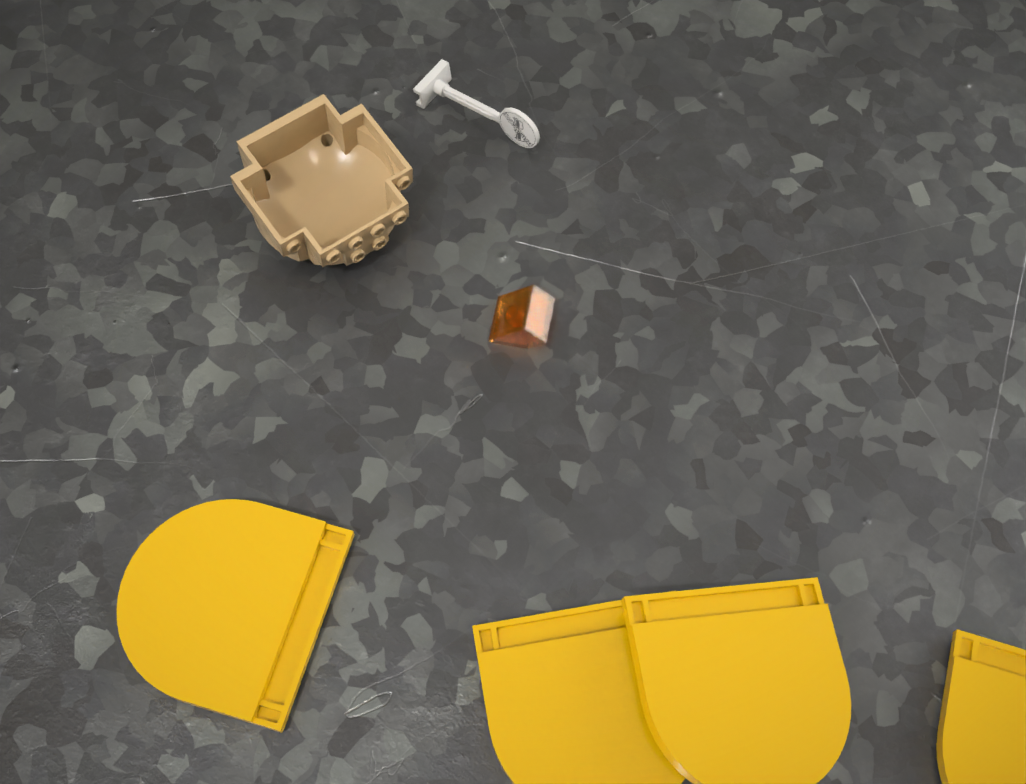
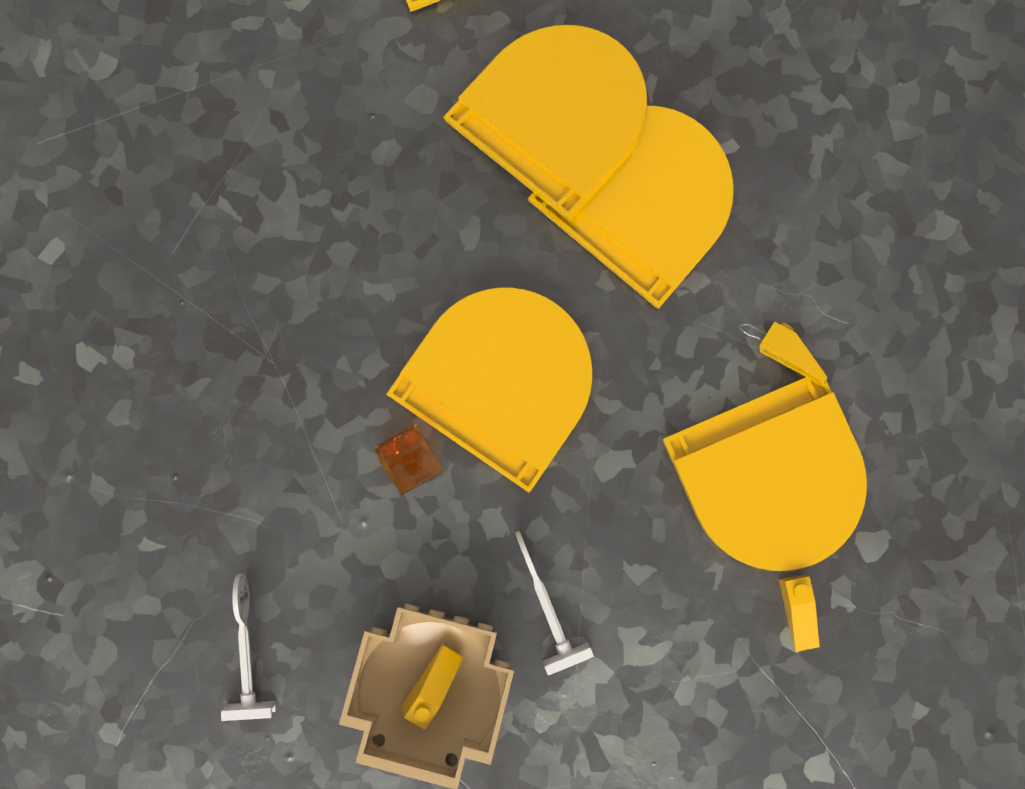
camera: 125 degrees left, 20 degrees up
none -> yellow piece [386,288,592,493]
none -> yellow slope [401,644,463,730]
none -> white piece [515,531,594,675]
none -> yellow slope [759,321,827,387]
none -> yellow slope [779,574,820,652]

